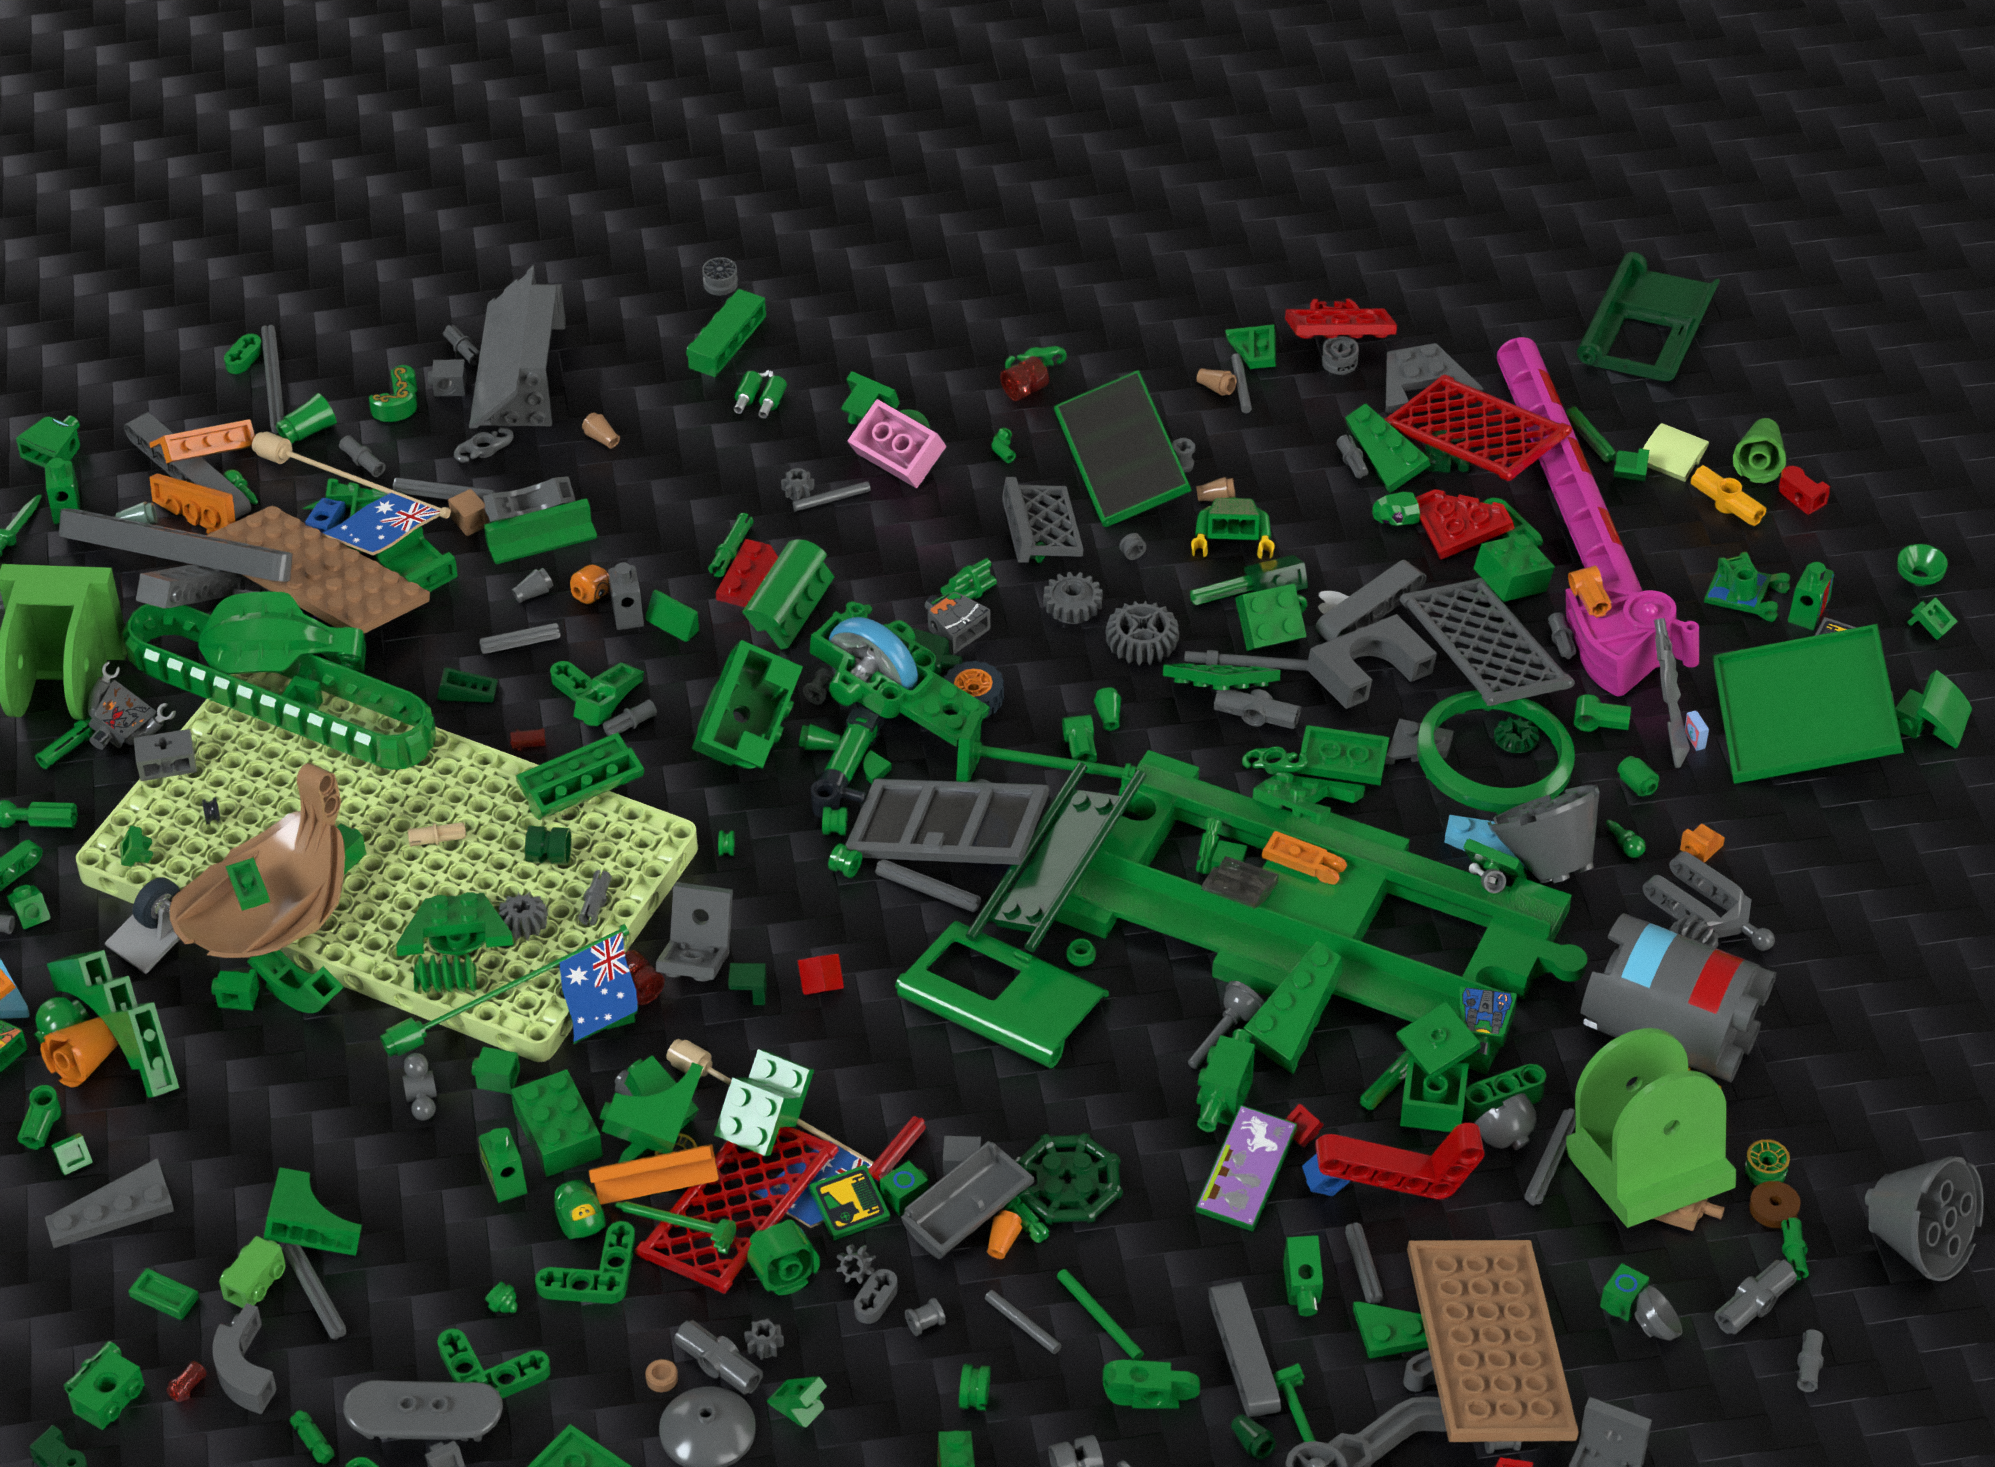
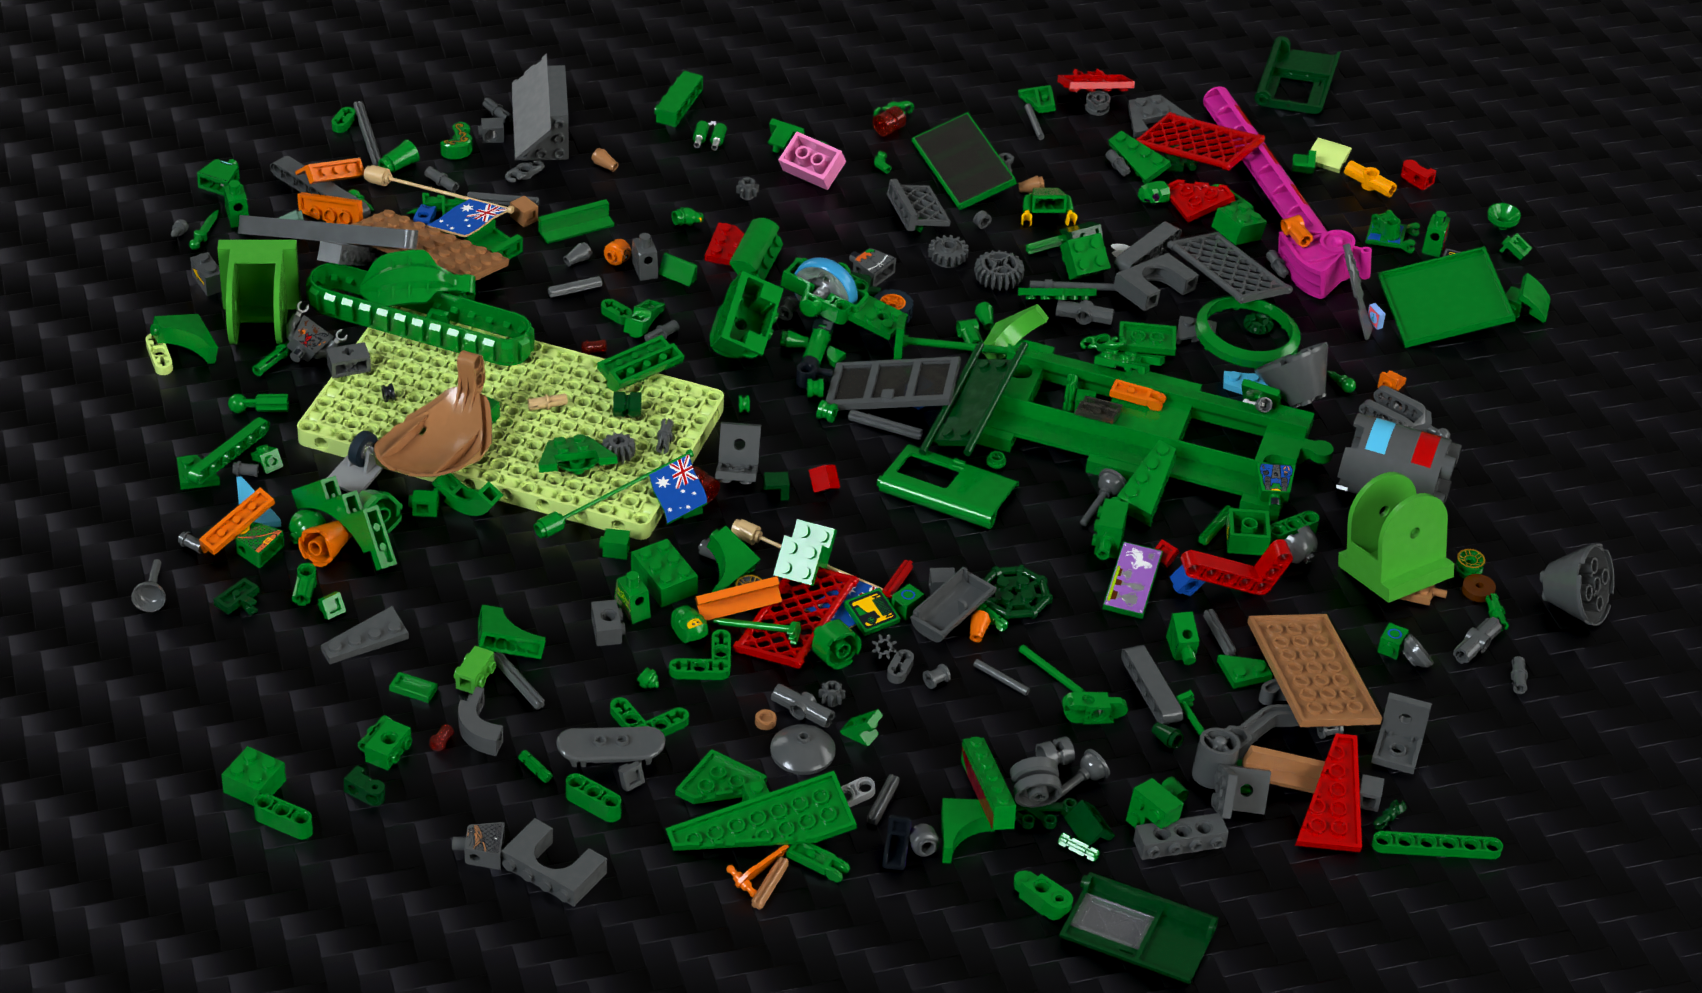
camera: 10 degrees left, 5 degrees down
green tile [120,825,153,867] -> none
green plate [225,857,270,911] -> none
dark grey piece [403,1053,437,1121] -> none
green piece [414,955,477,993] -> none
dark green slope [437,667,498,702] -> none
dark grey arch [483,477,576,522] -> none
green arch [600,1062,704,1154] -> none
dark grey wheel [702,257,738,296] -> none
green pin [708,513,754,577] -> none
dark grey bar [792,481,870,512] -> none
green piece [932,558,997,604] -> none
green wheel [959,1364,990,1411] -> none
medium nougat cone [1197,368,1237,396] -> none
green plate [1396,1002,1481,1079] -> none
dark grey axle [1524,1108,1576,1206] -> none
green axle [1565,407,1617,463] -> none
green piece [1574,694,1631,732] -> none
green brick [1618,756,1659,796] -> none
bright green cone [1733,418,1786,483] -> none
none -> green cone [358,489,403,533]
none -> dark grey brick [591,600,626,646]
none -> green animal [672,207,704,226]
none -> bright green arch [983,304,1049,359]

